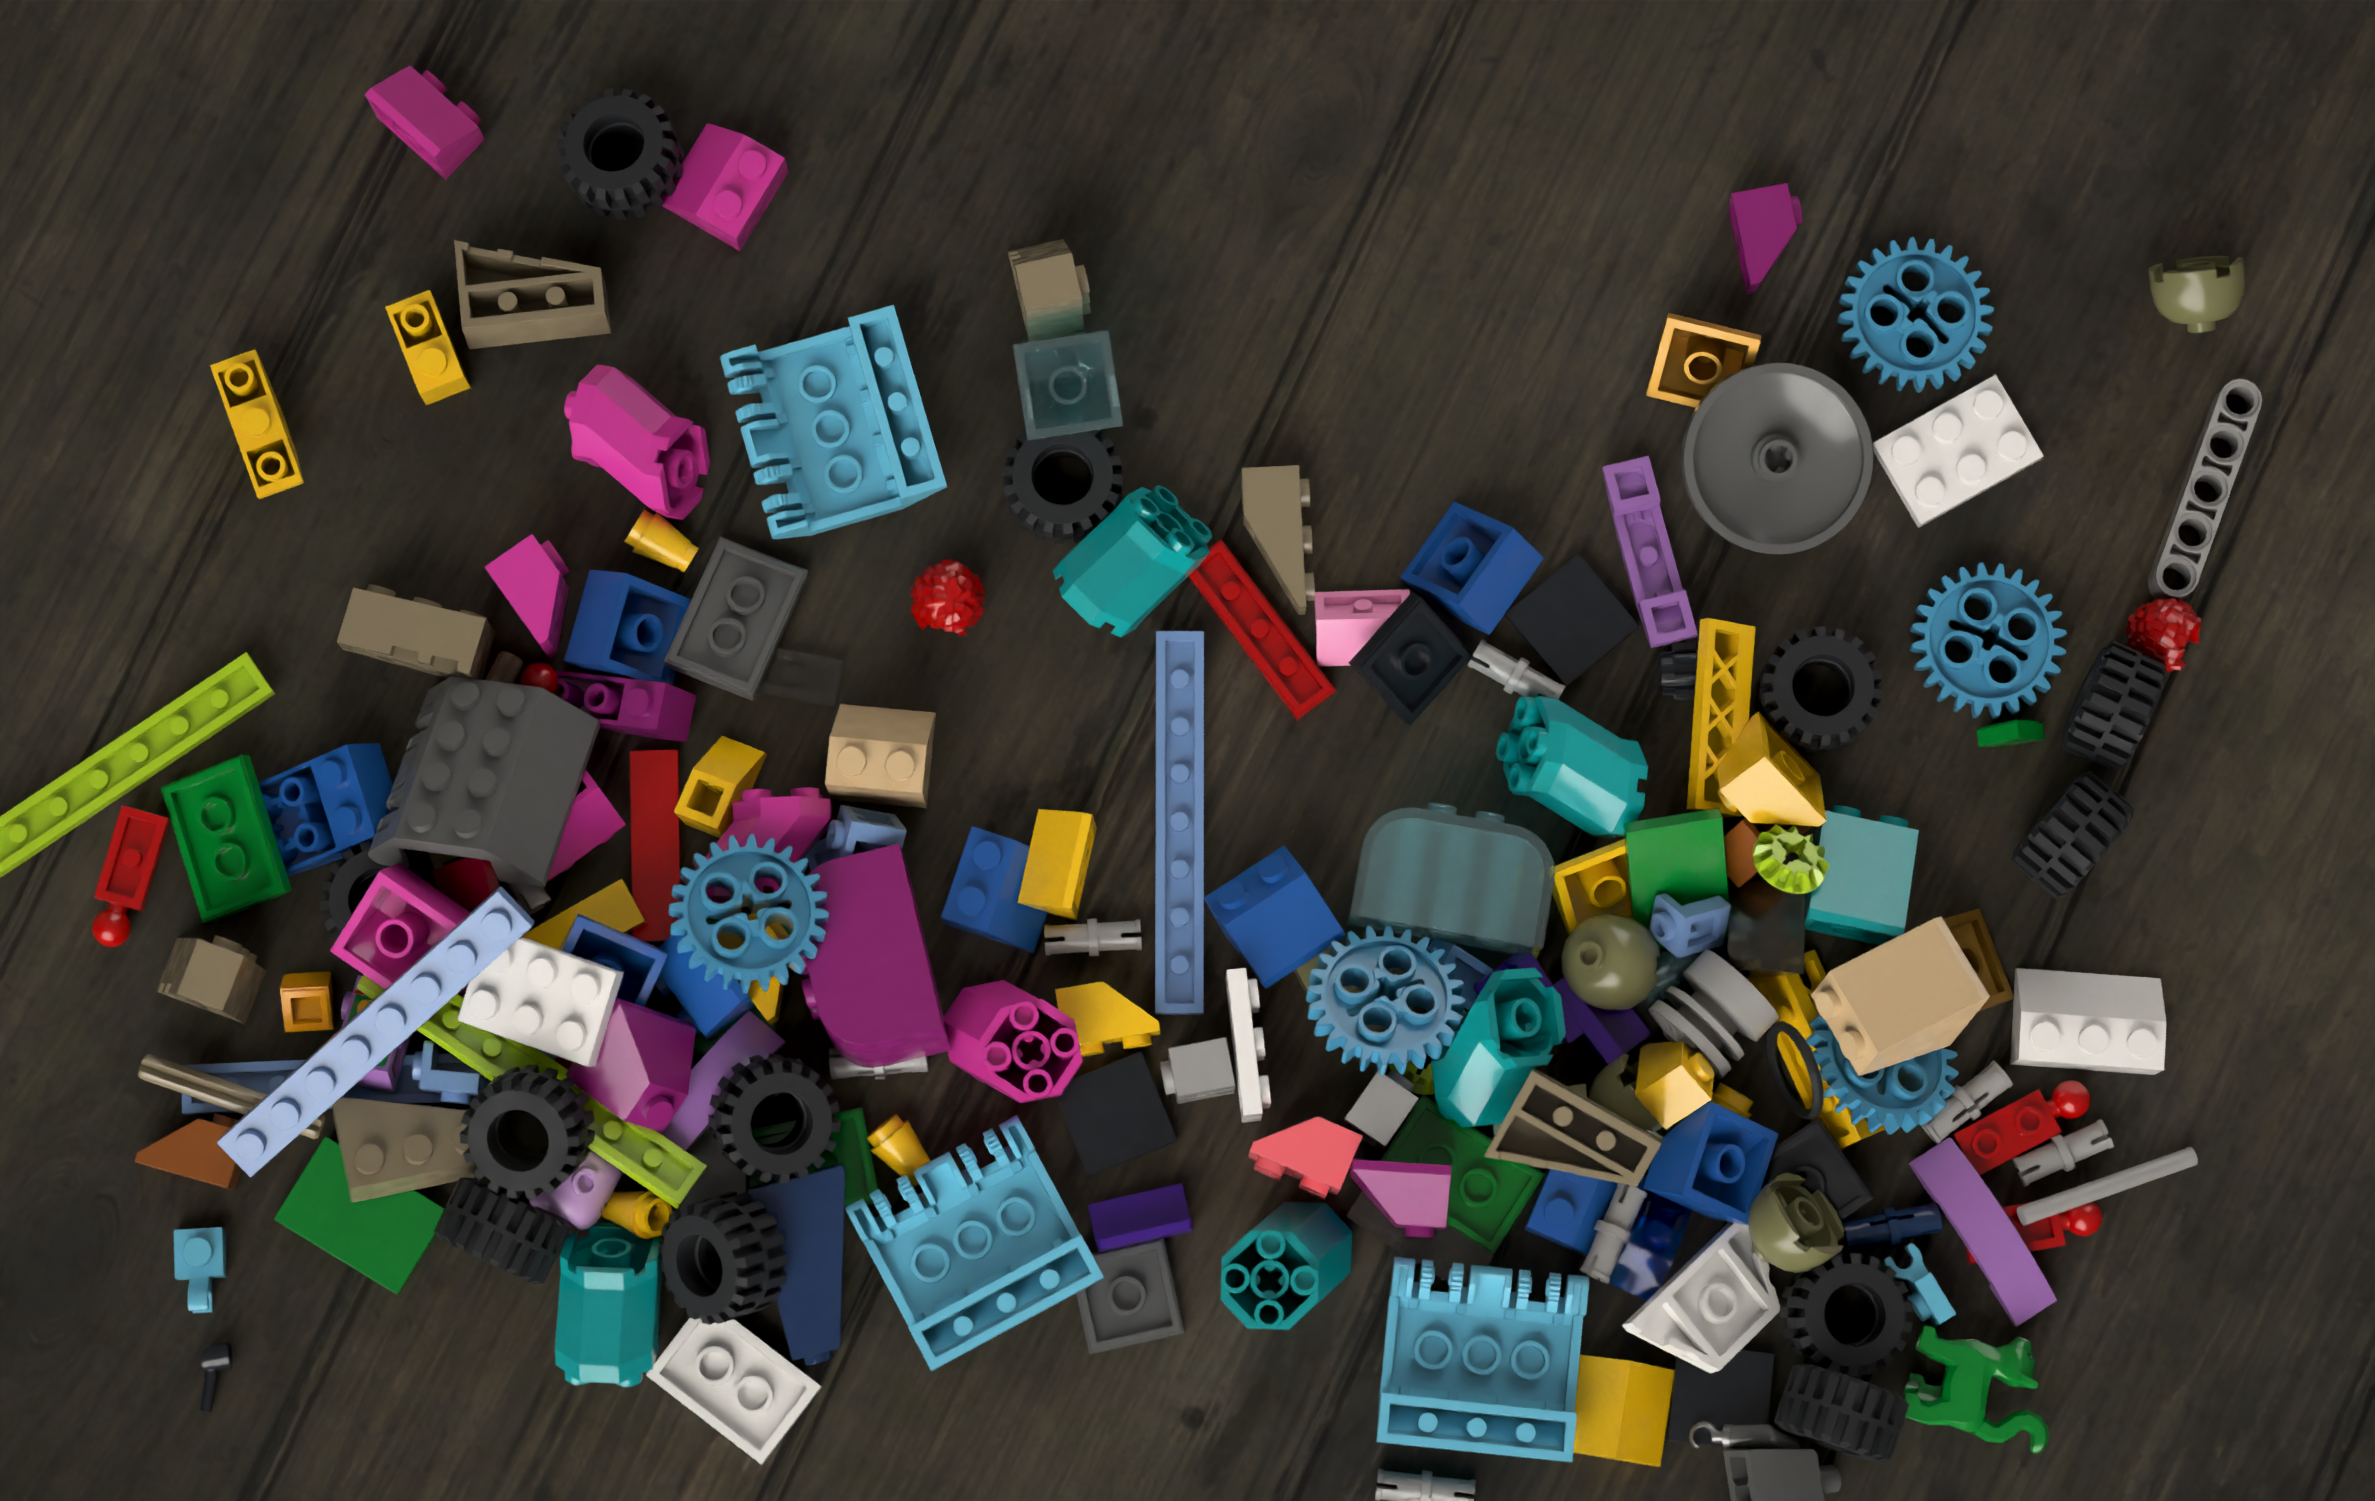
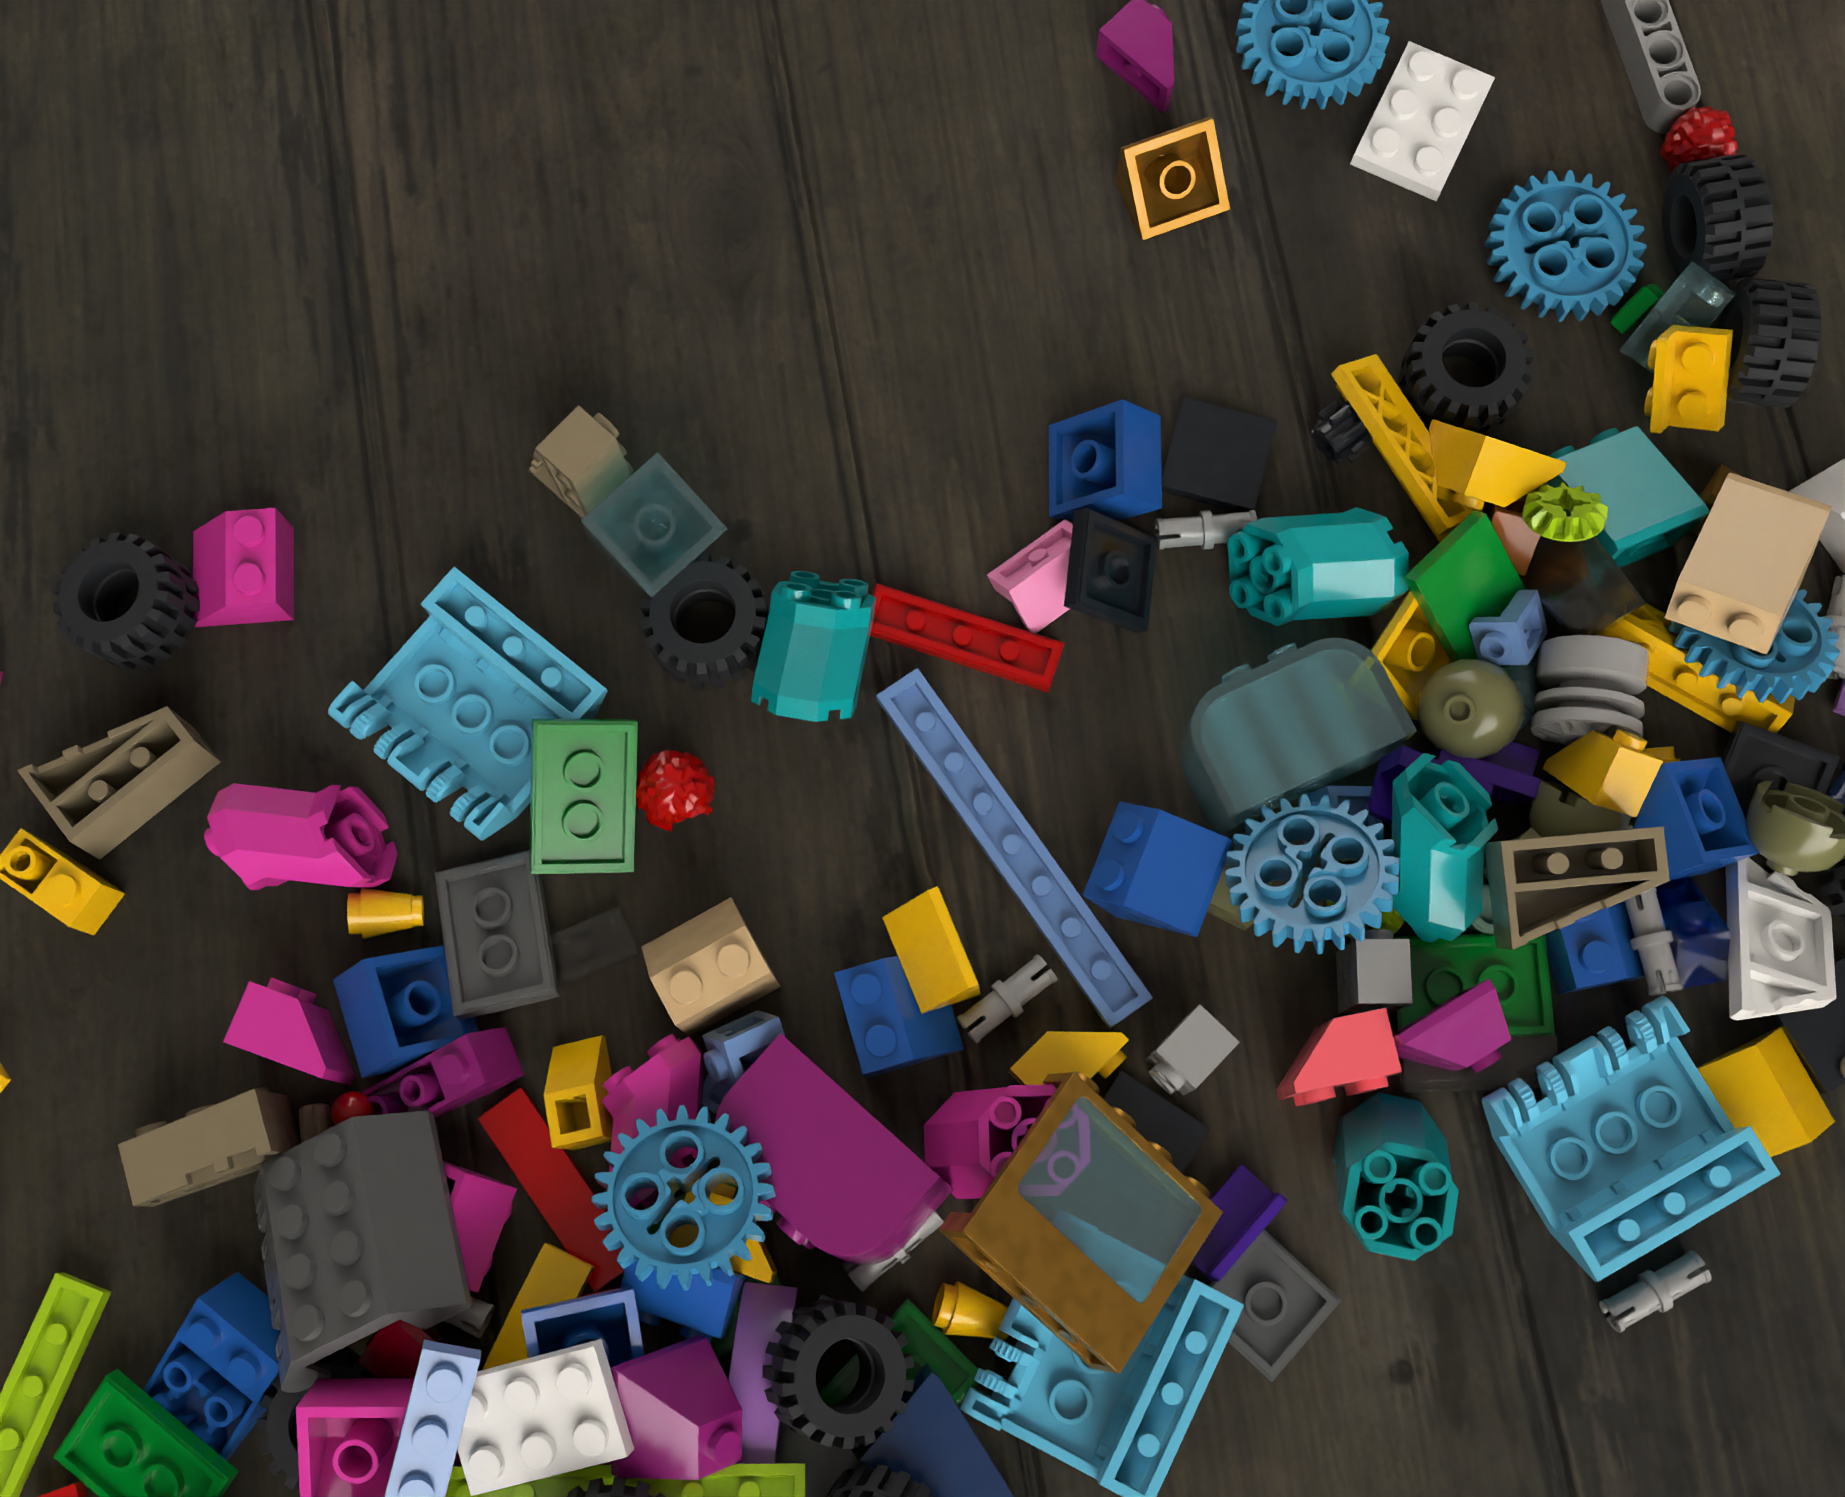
camera: 30 degrees left, 5 degrees down
white plate [1225,968,1271,1123] -> none
dark tan slope [1241,465,1315,615] -> none
medium lavender slope [1602,456,1698,648] -> none
dark grey dish [1681,363,1873,554] -> none
black tyre [1766,1021,1824,1119] -> none
none -> green tile [529,719,638,874]
none -> panel [938,1072,1223,1374]
none -> clear light blue hinge [1619,261,1737,373]
none -> yellow bracket [1644,325,1733,434]

